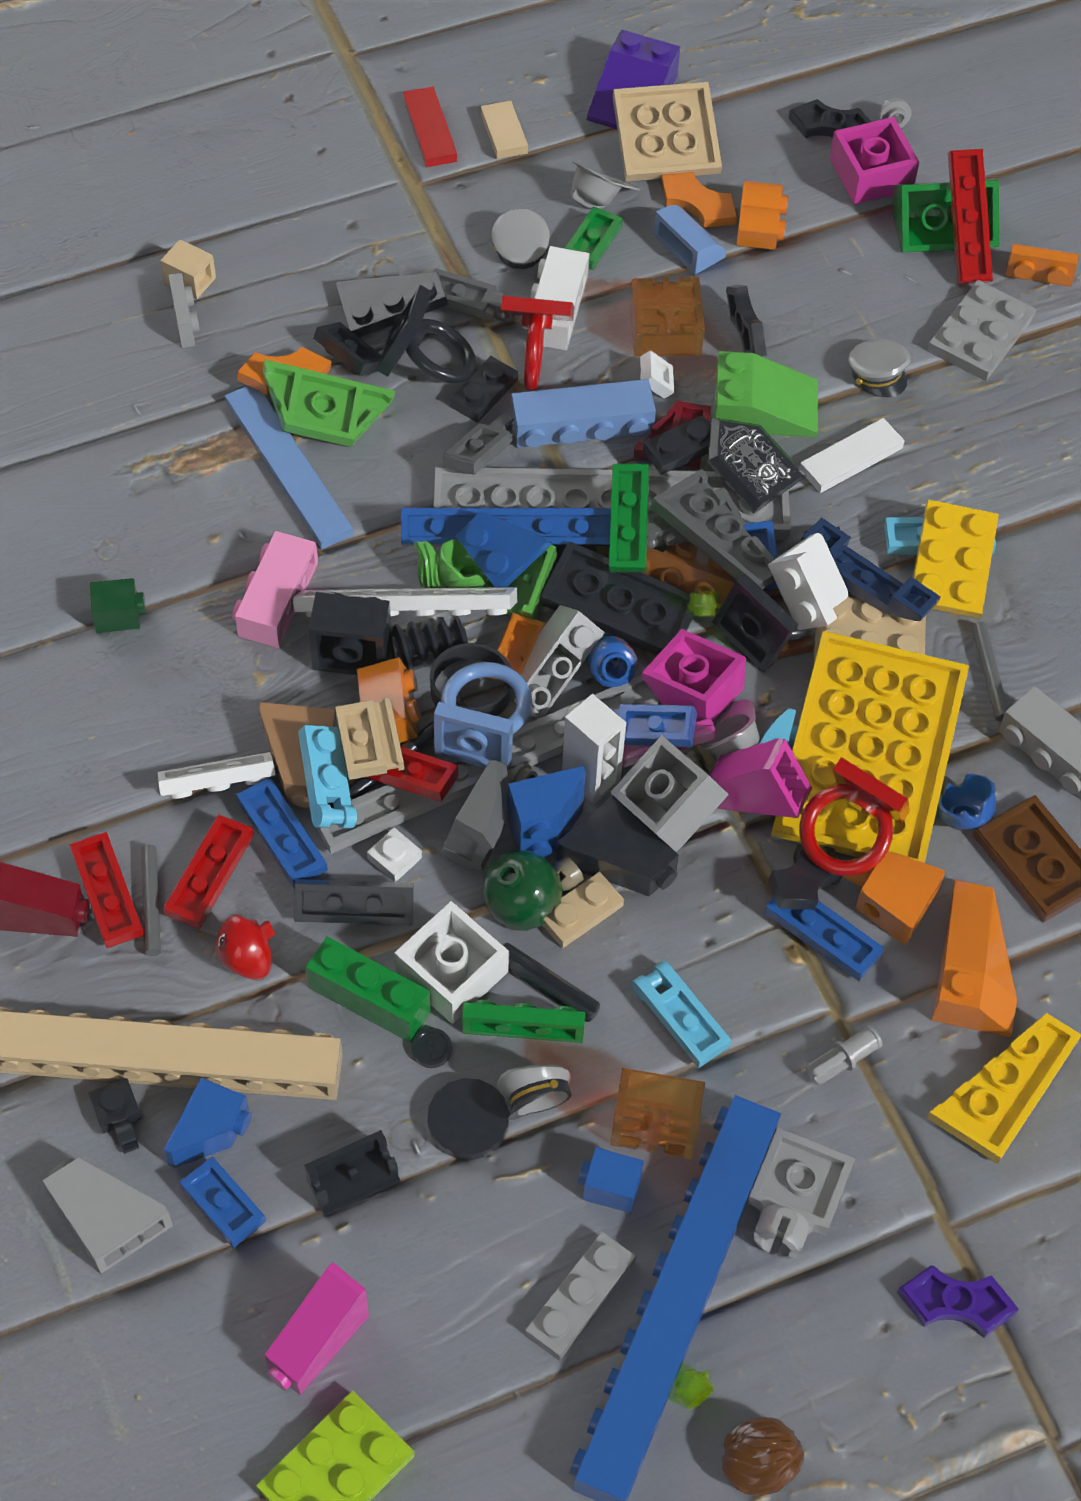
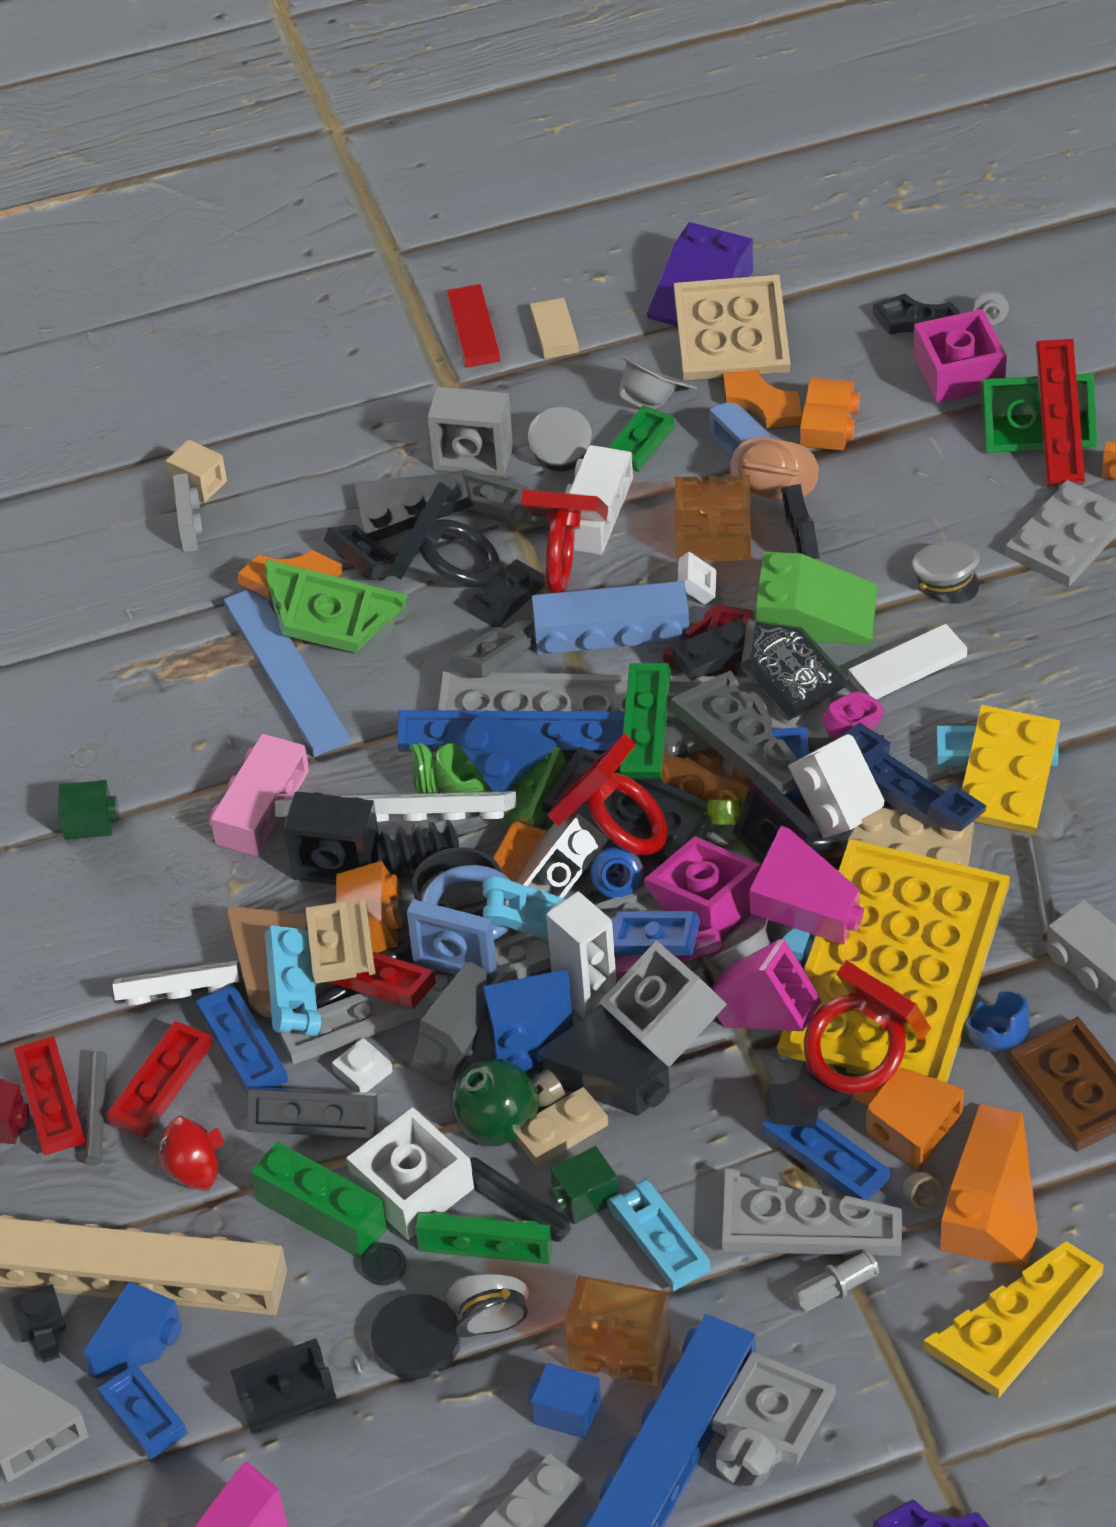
camera: 10 degrees right, 10 degrees down
none -> light grey brick [427,387,513,476]
none -> medium azure plate [483,877,566,940]
none -> red tile [547,733,667,855]
none -> dark green brick [548,1146,619,1224]
none -> light grey wing [722,1168,902,1256]
none -> nougat piece [730,437,819,501]
none -> dark pink slope [749,826,864,945]
none -> dark pink plate [822,692,884,739]
none -> dark tan hinge [902,1171,941,1210]

